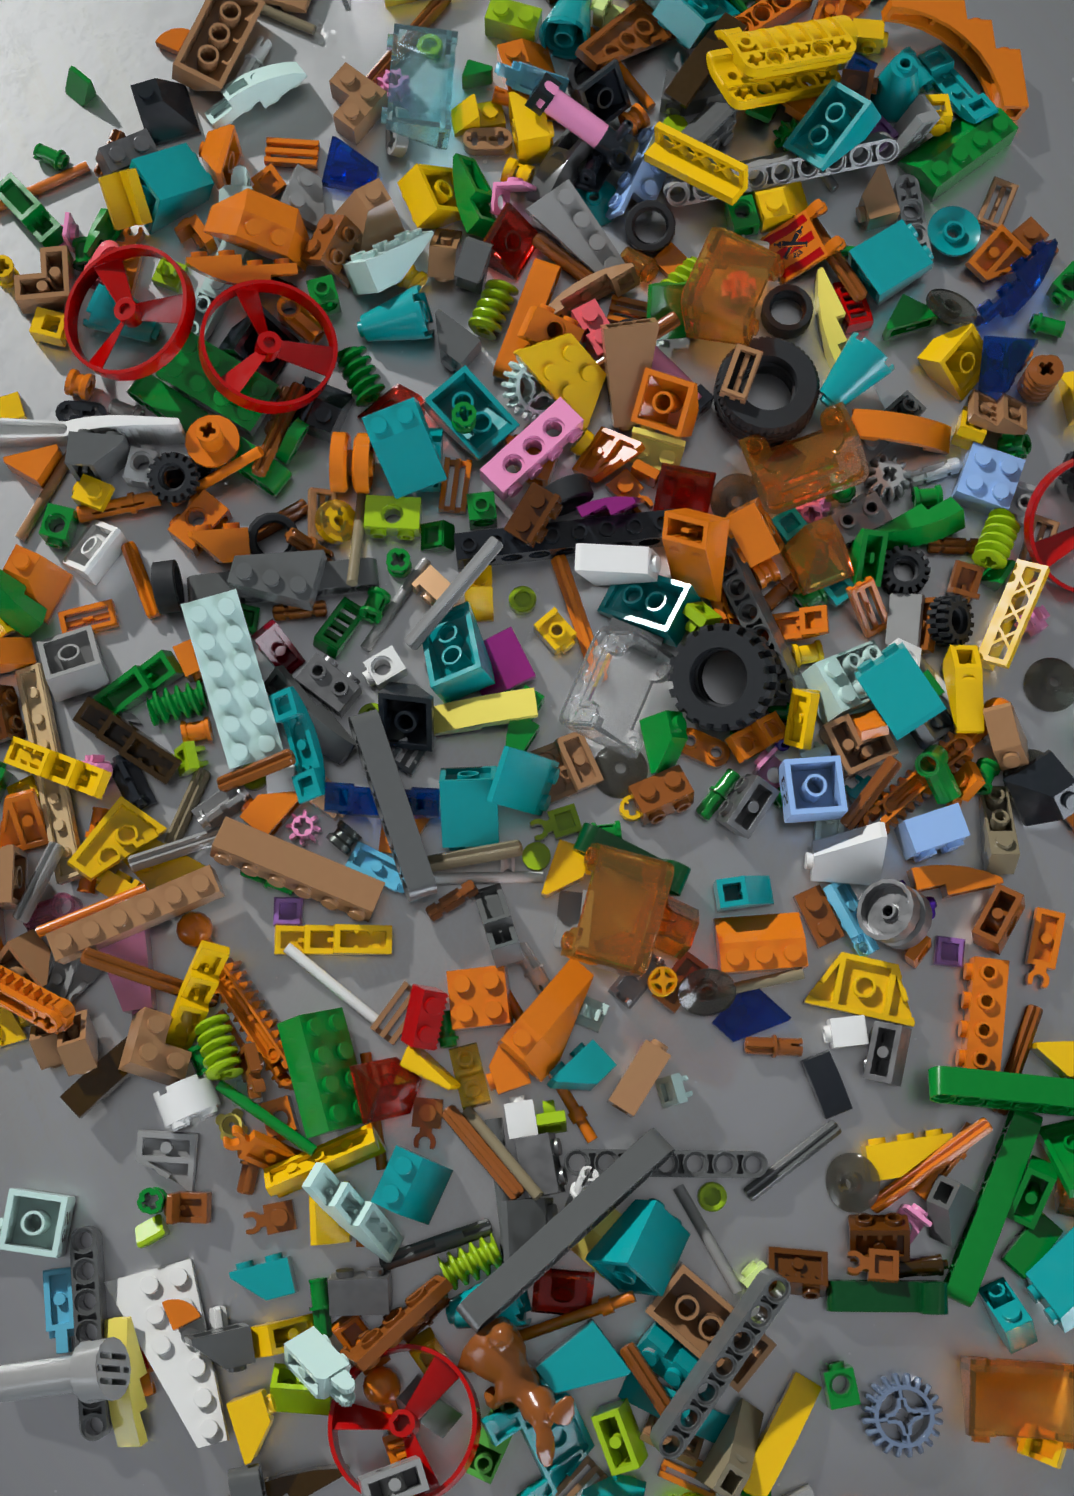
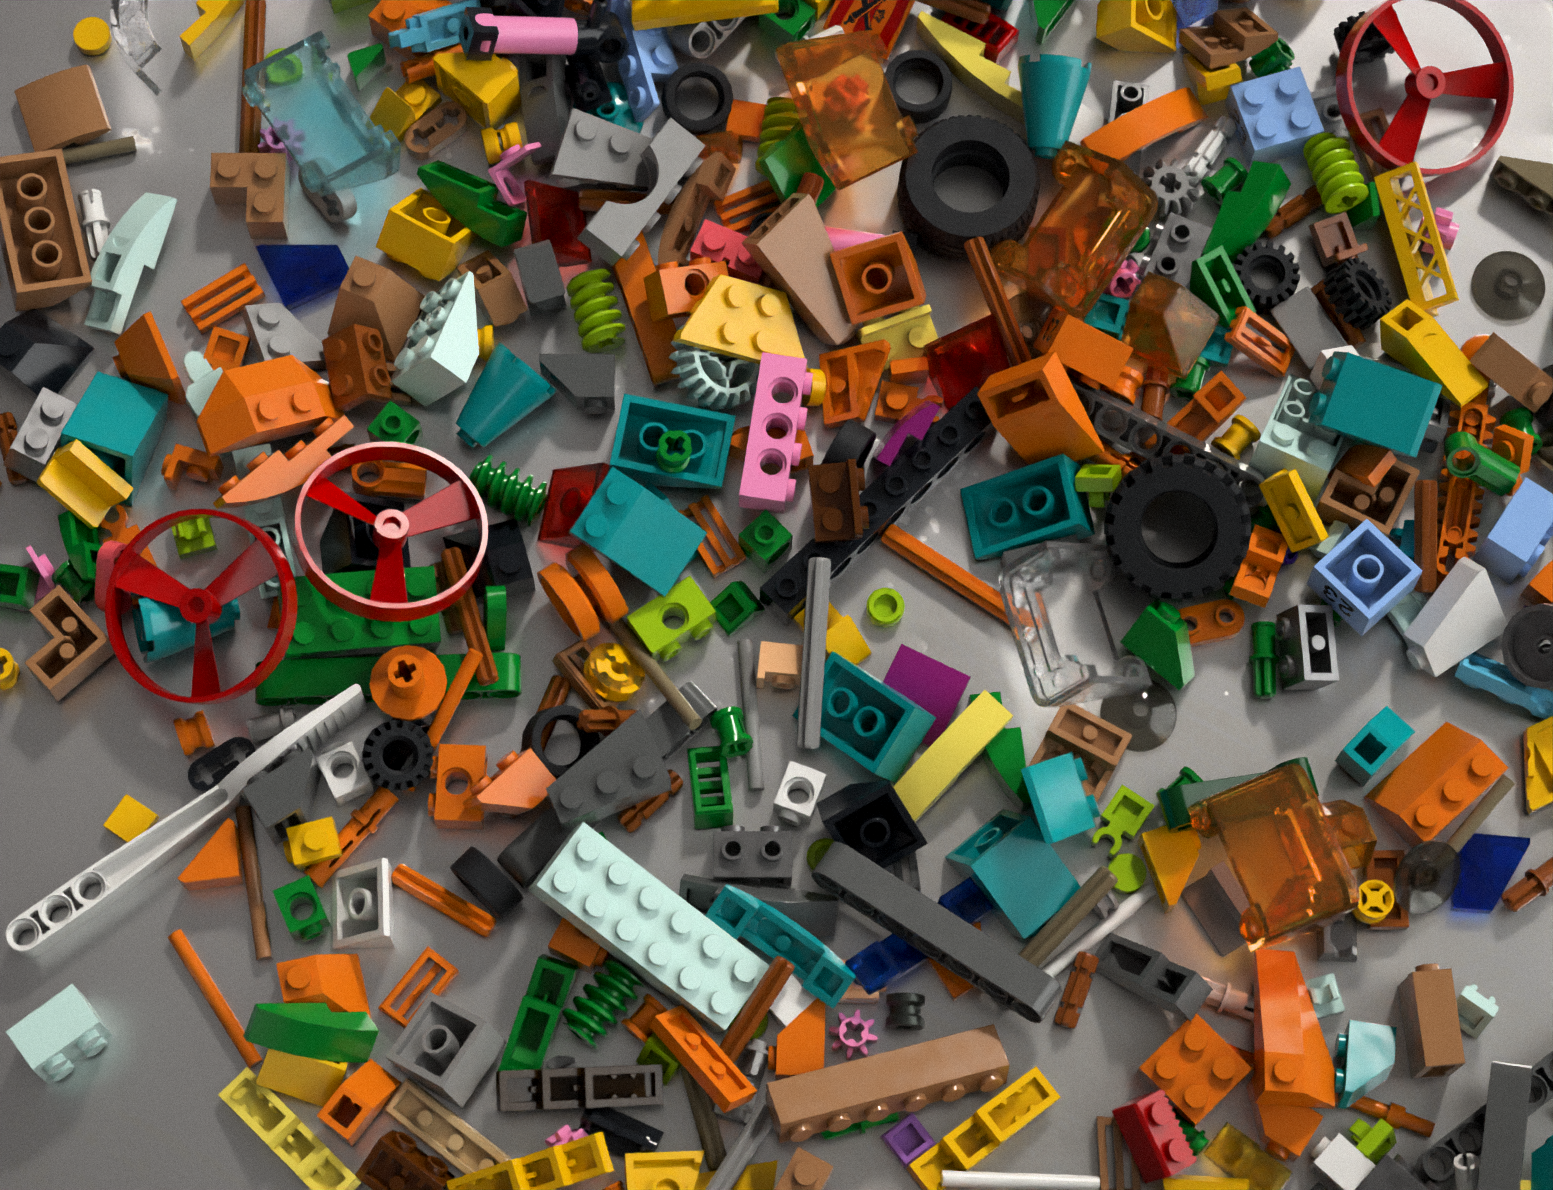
camera: 40 degrees left, 5 degrees down
yellow brick [29,307,67,348] -> none
slope [250,619,306,674] -> none
medium azure hinge [345,841,404,894] -> none
green bush [386,548,412,579] -> none
yellow brick [533,607,577,656] -> none
white slope [575,543,661,586] -> none
yellow bush [619,795,641,822] -> none
dark orange bracket [628,764,694,825] -> none
medium nougat tile [719,343,763,404] -> none
bright pink bracket [752,746,782,789] -> none
dark orange plate [793,884,845,949] -> none
none -> light grey arch [577,117,705,266]
none -> orange plate [649,1005,757,1113]
none -> dark orange axle [964,236,1032,367]

